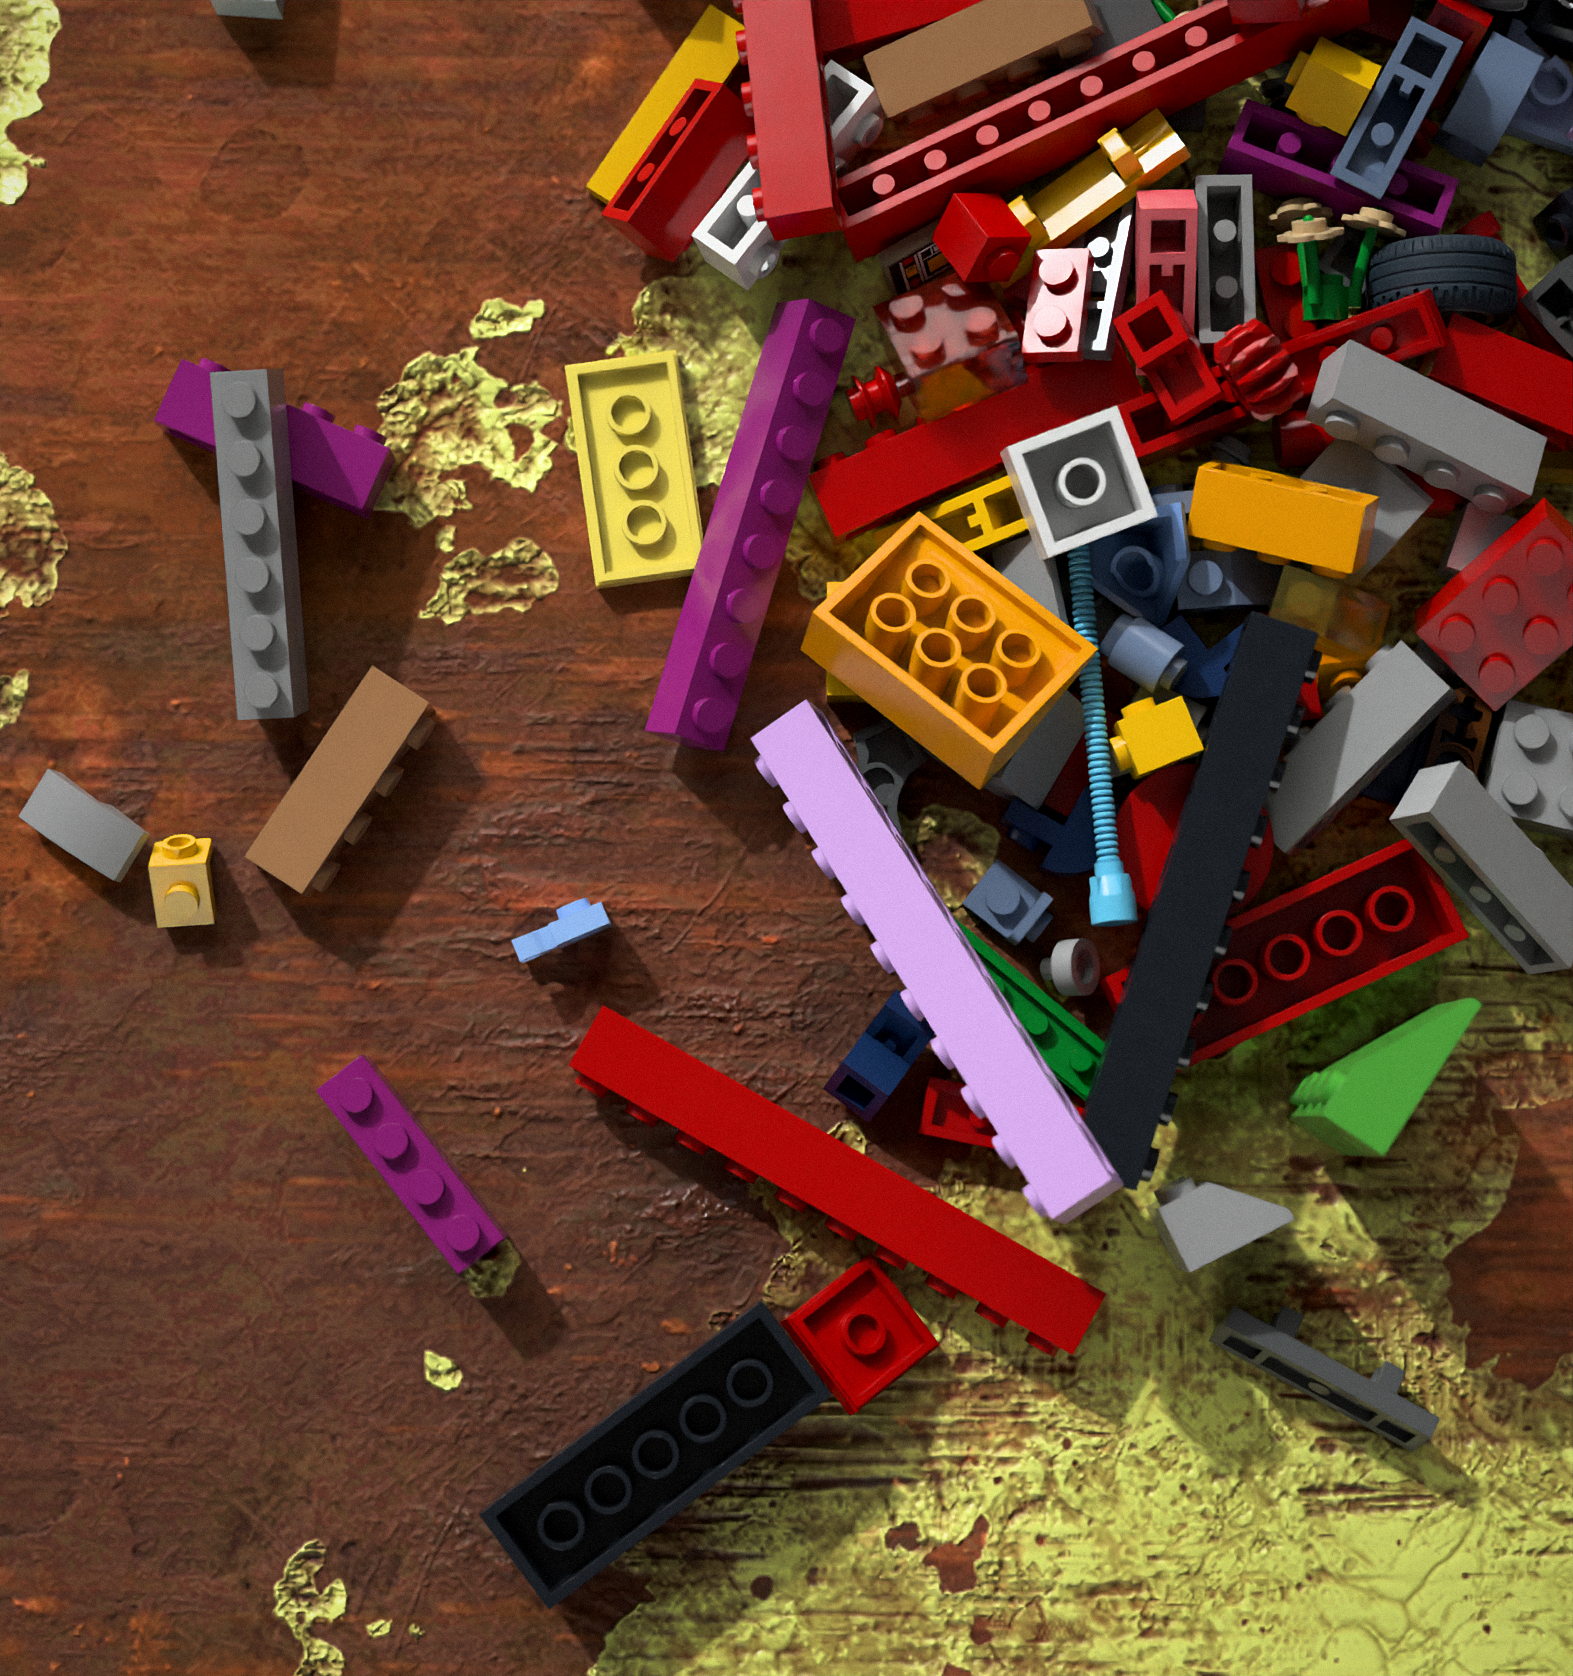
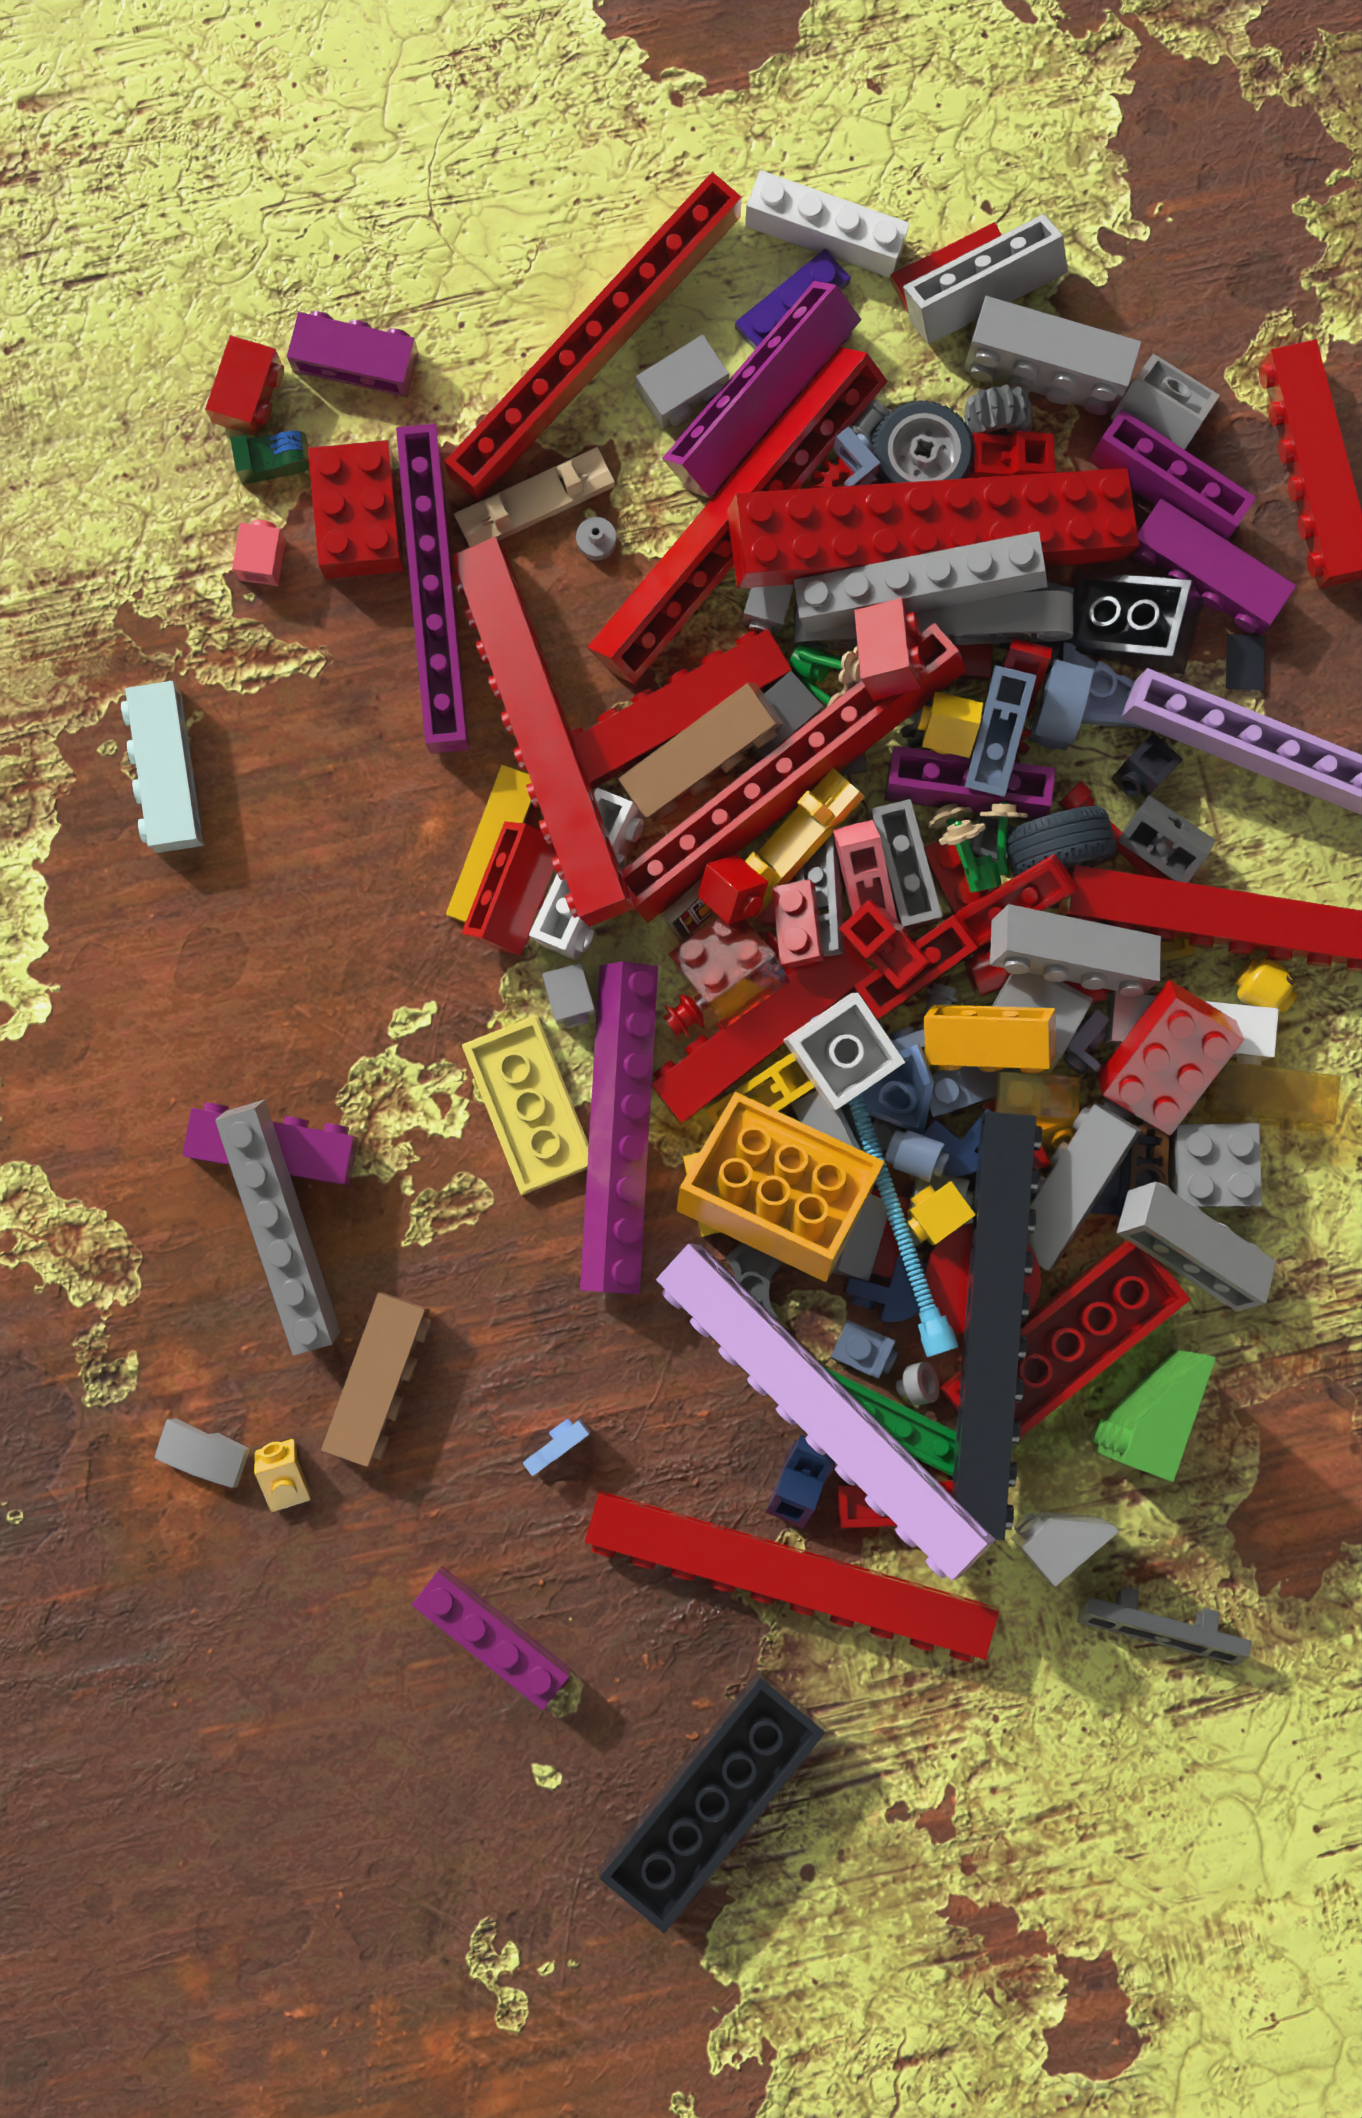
camera: 15 degrees left, 0 degrees up
red tile [780,1253,940,1416] -> none
red gear [1214,318,1303,422] -> none
none -> light grey brick [542,963,595,1029]
none -> sand blue bracket [1063,1009,1110,1075]

